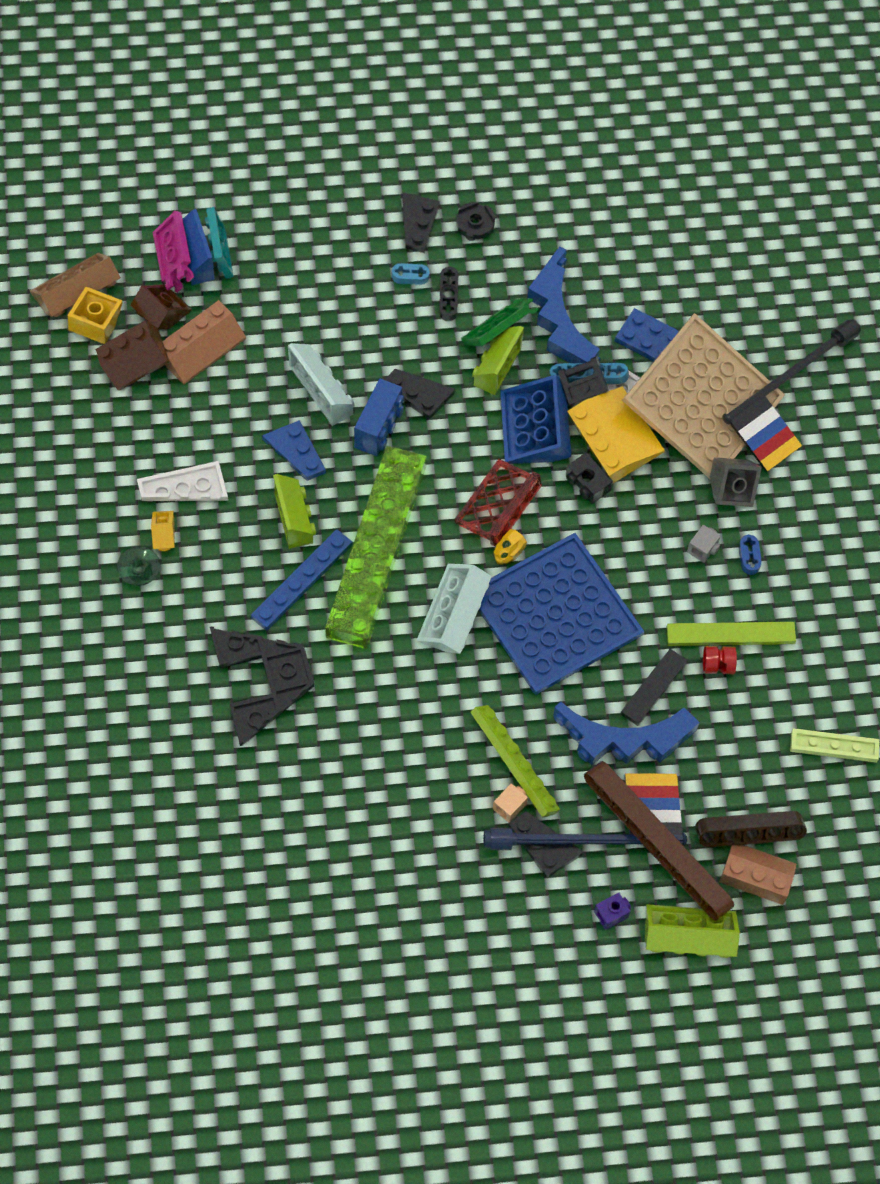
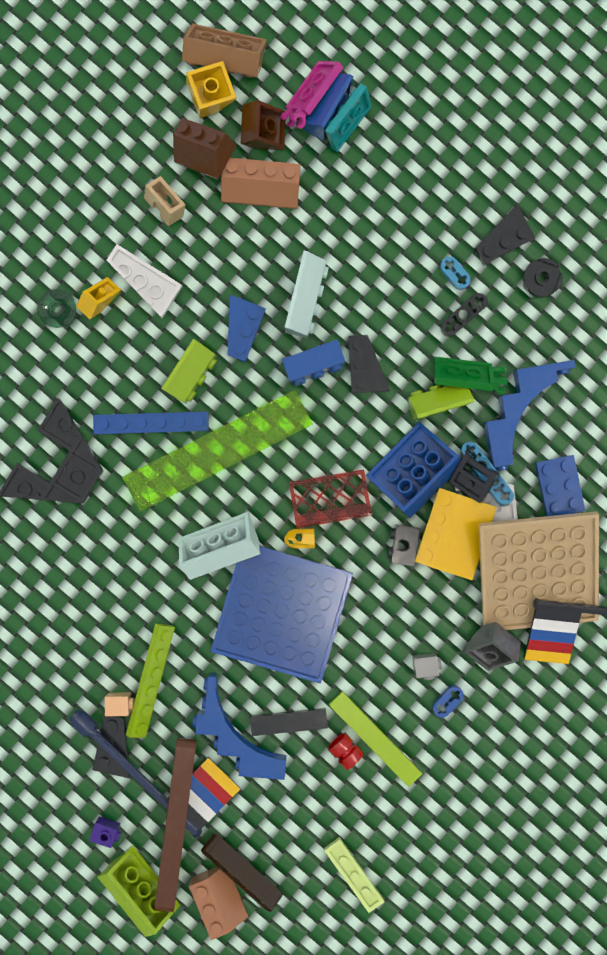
camera: 50 degrees right, 25 degrees up
none -> tan brick [144,176,185,226]

